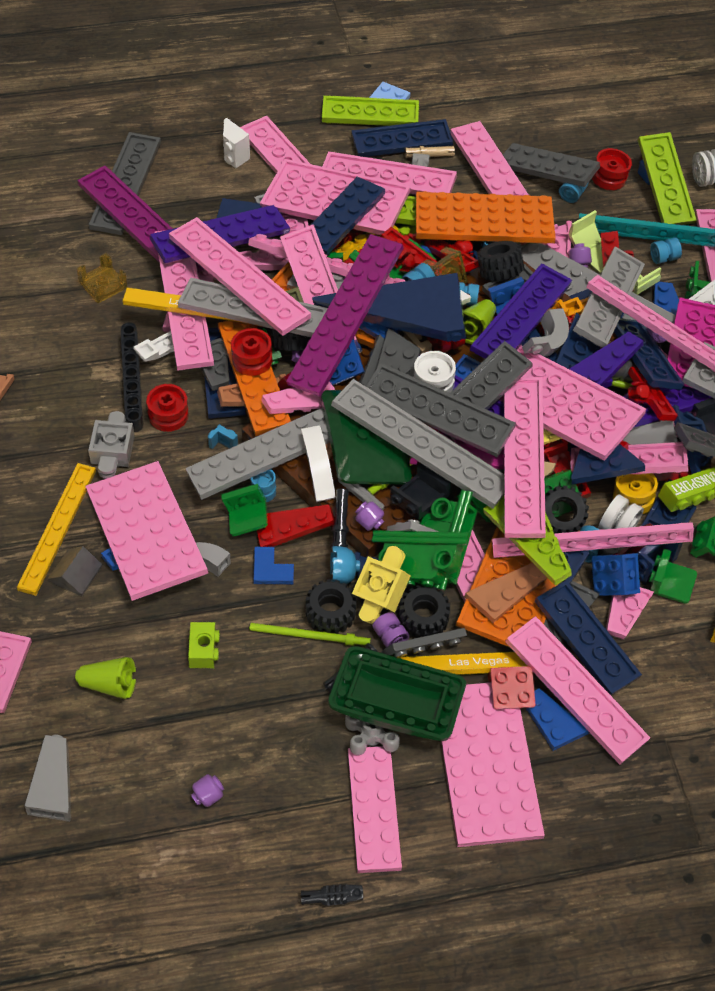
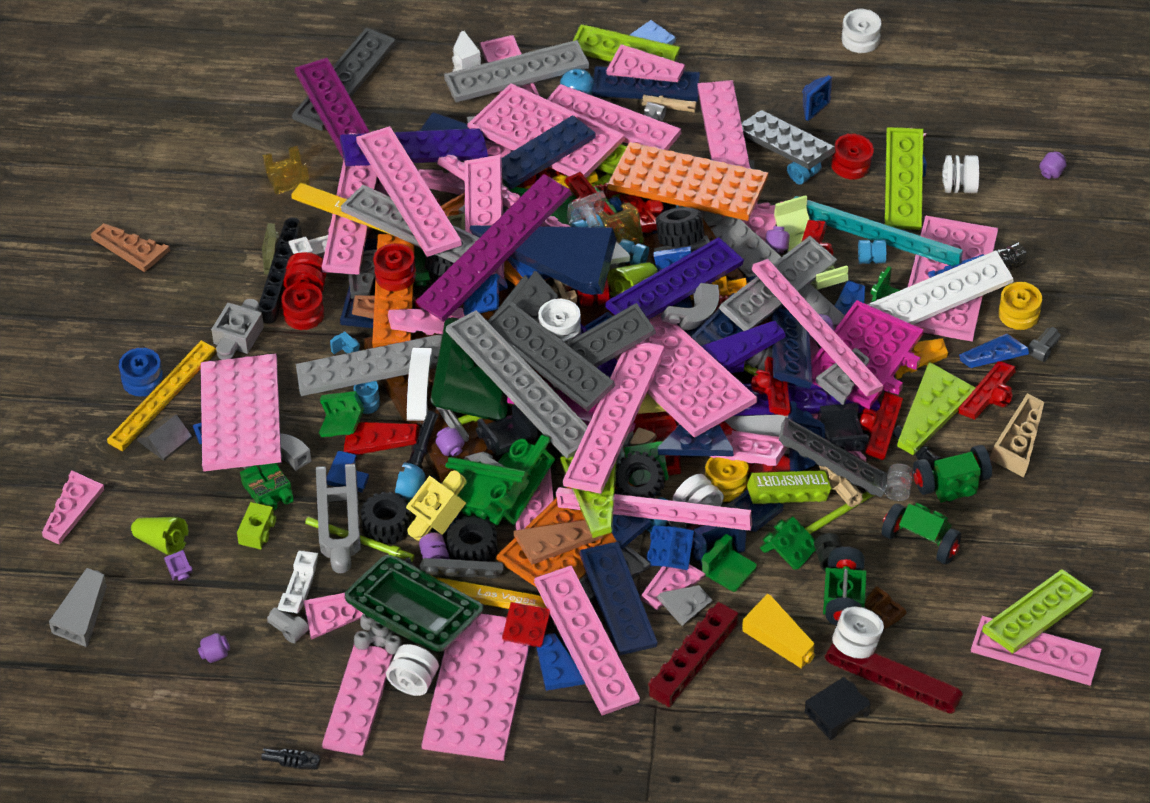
camera: 20 degrees right, 5 degrees down
none -> blue wheel [119,348,164,396]
none -> medium lavender bracket [164,550,193,581]
none -> green hips [240,463,294,511]
none -> olive wing [262,223,279,275]
none -> light grey piece [267,607,309,643]
none -> white slope [278,551,318,613]
none -> red wheel [284,252,327,292]
none -> bright pink wing [304,593,363,640]
none -> light grey piece [316,463,361,573]
none -> white wheel [386,645,439,695]
none -> light grey plate [444,40,589,103]
none -> dark azure cylinder [560,69,594,96]
none -> clear tile [566,191,606,227]
none -> bright pink wing [606,44,685,82]
none -> dark red brick [648,602,739,708]
none -> light grey wing [657,585,712,626]
none -> blue slope [802,75,832,121]
none -> white wheel [842,9,881,53]

